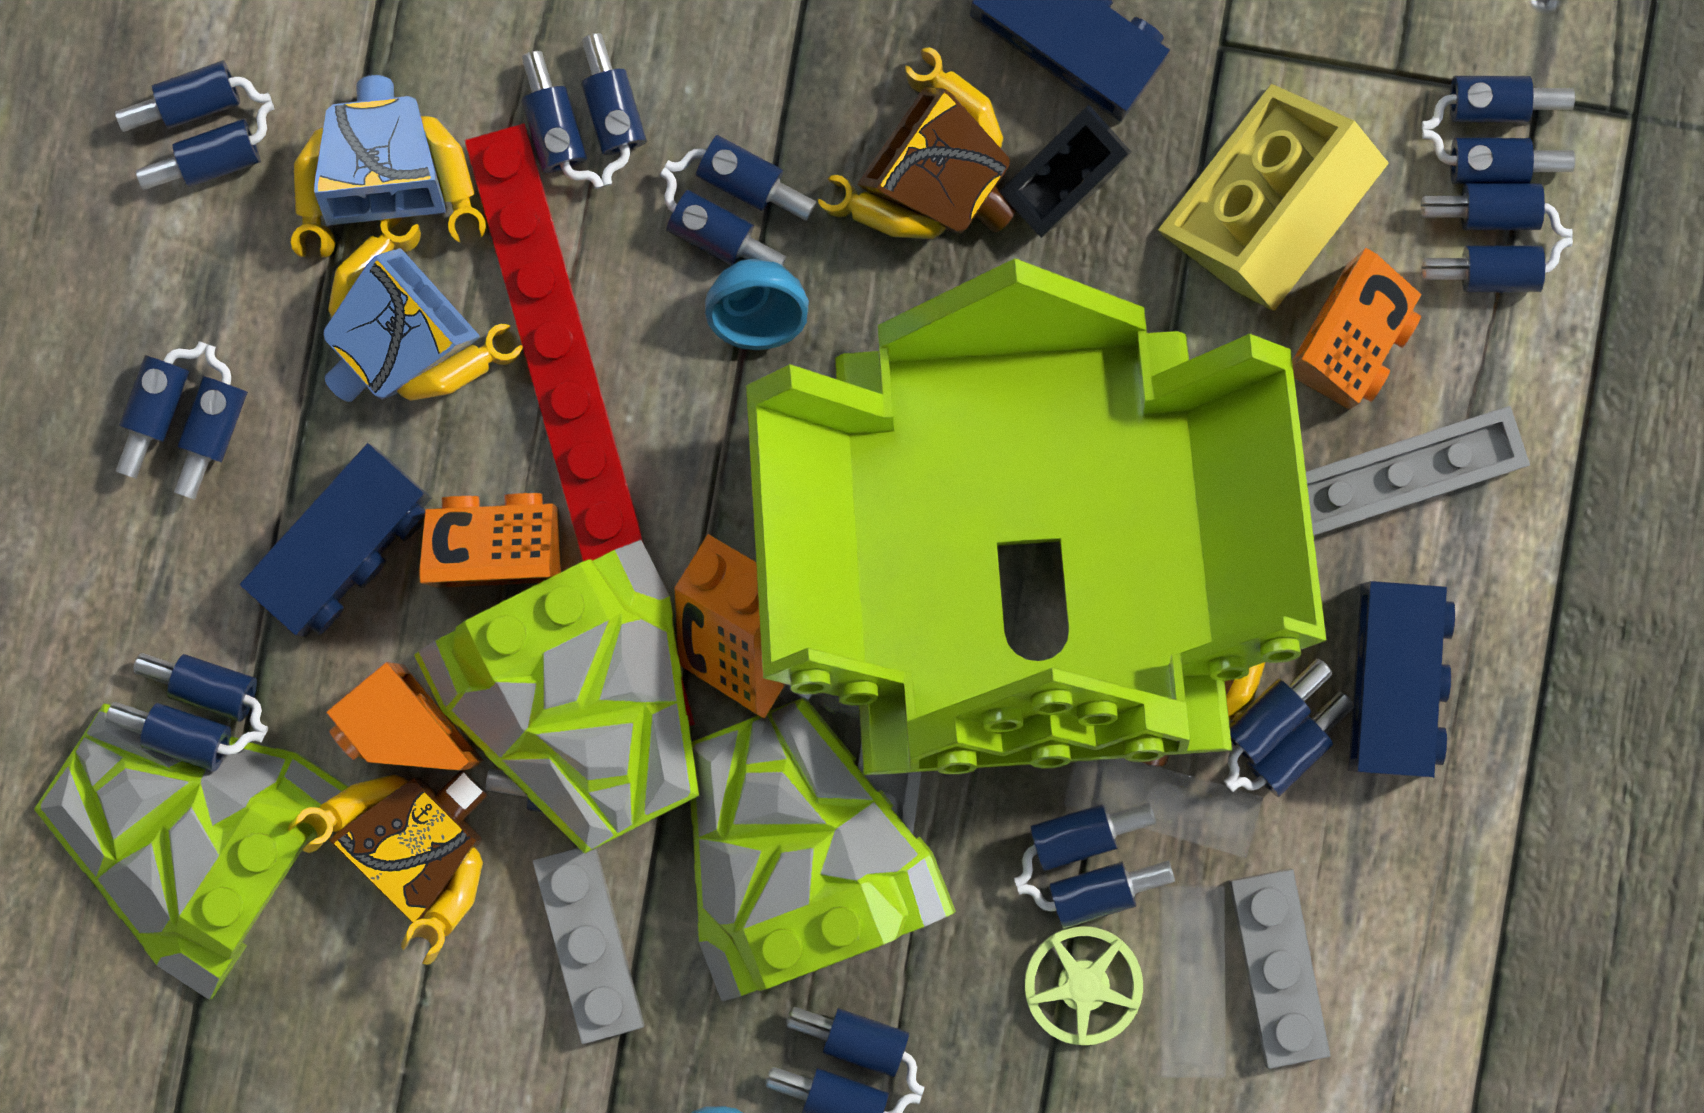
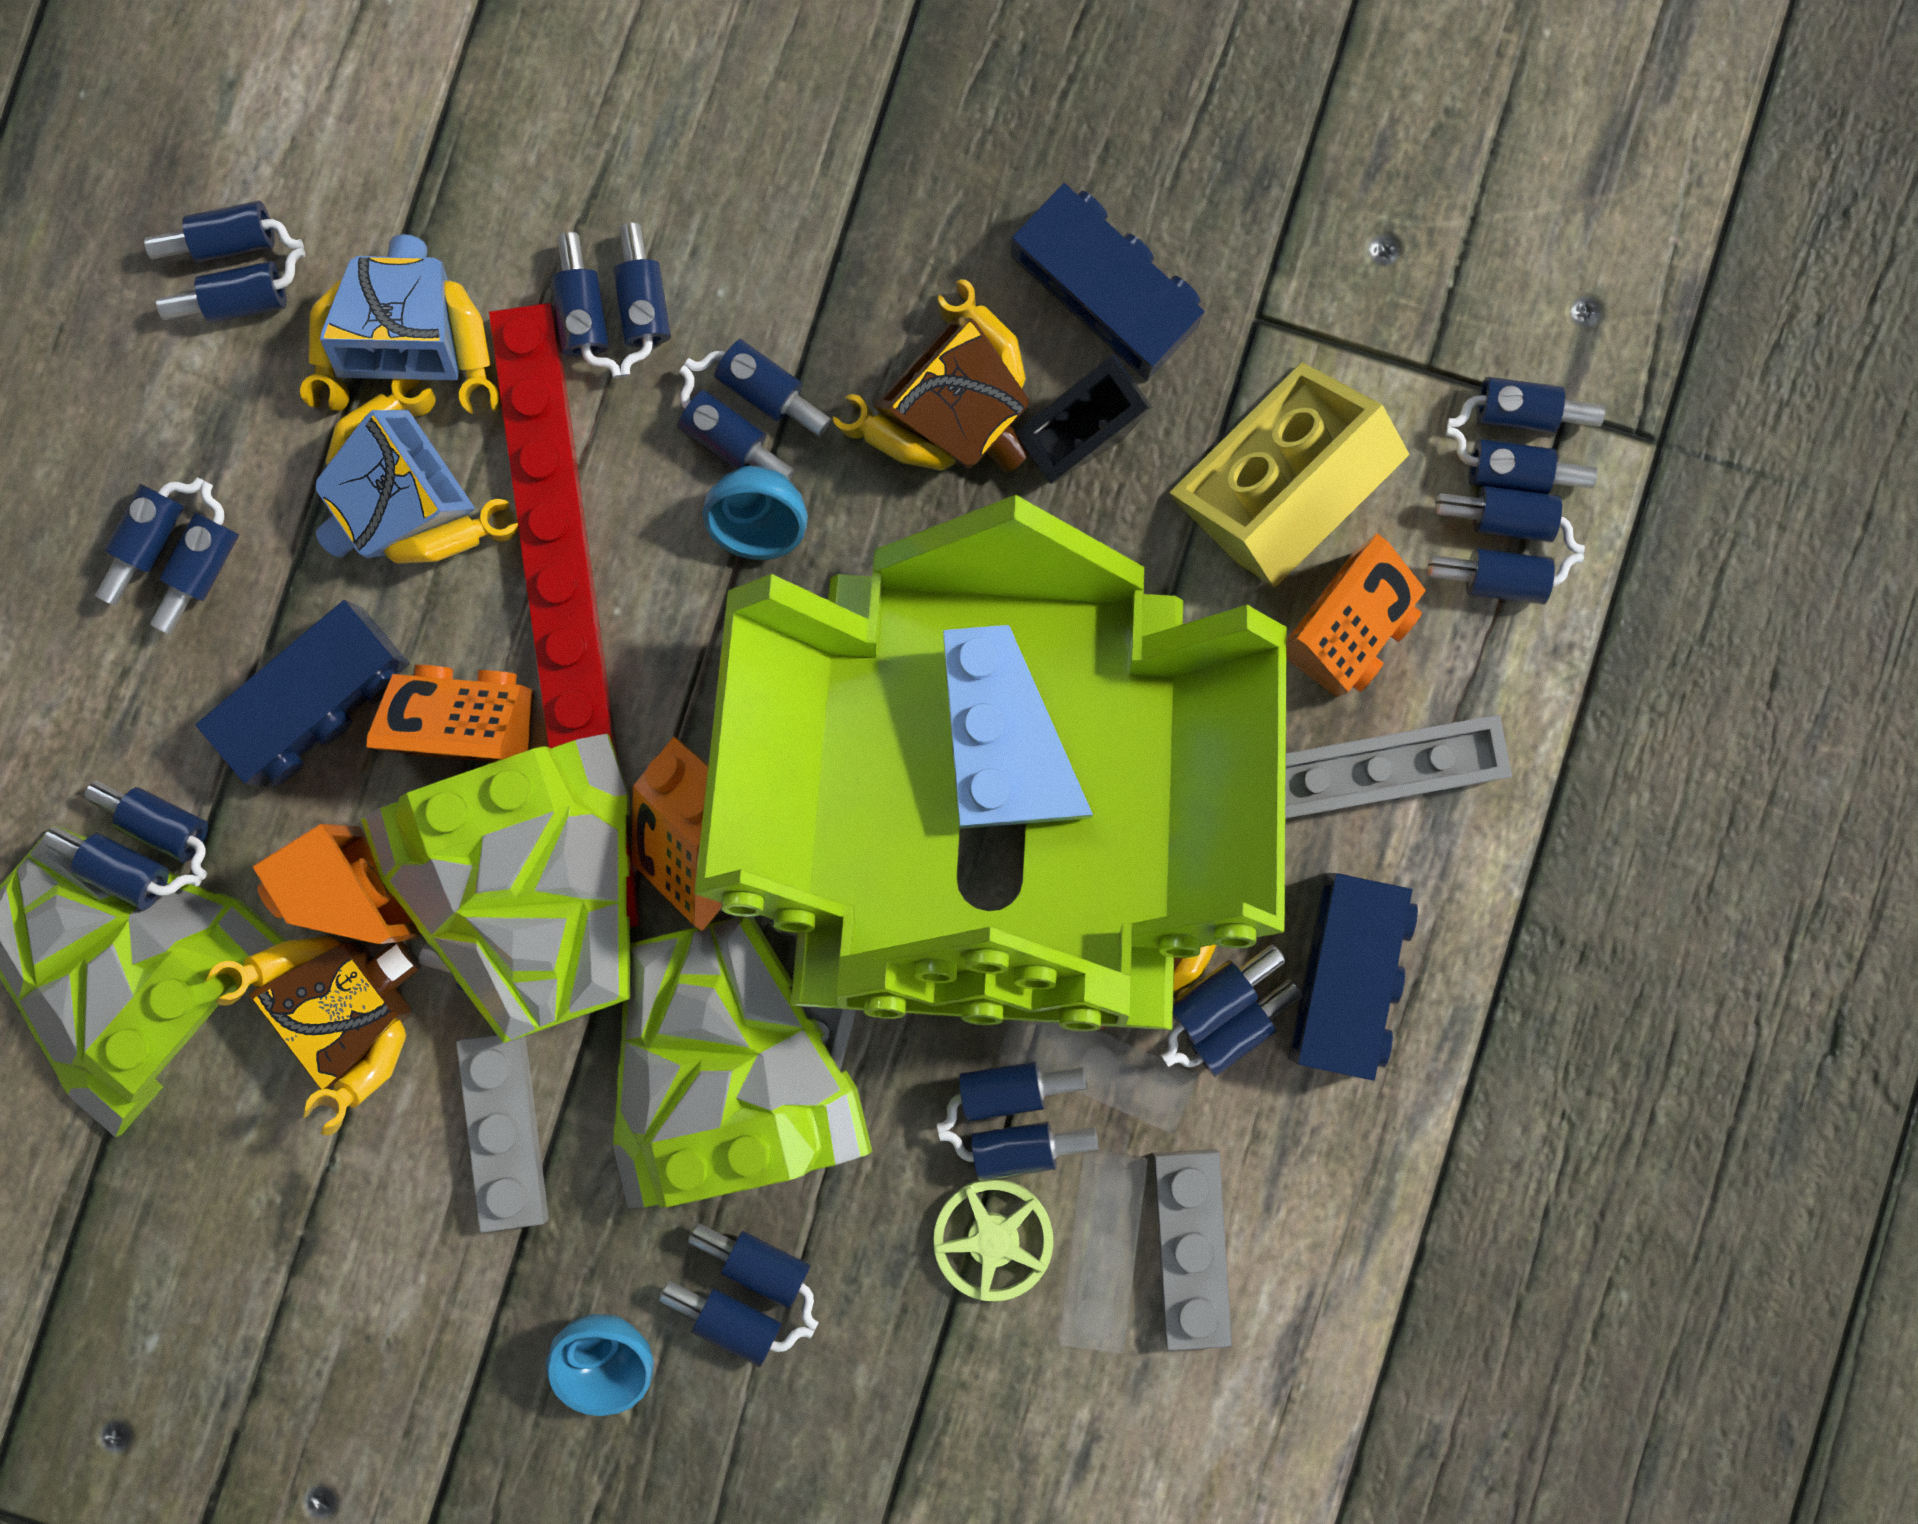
camera: 10 degrees right, 0 degrees up
none -> light blue wing [943,625,1093,829]

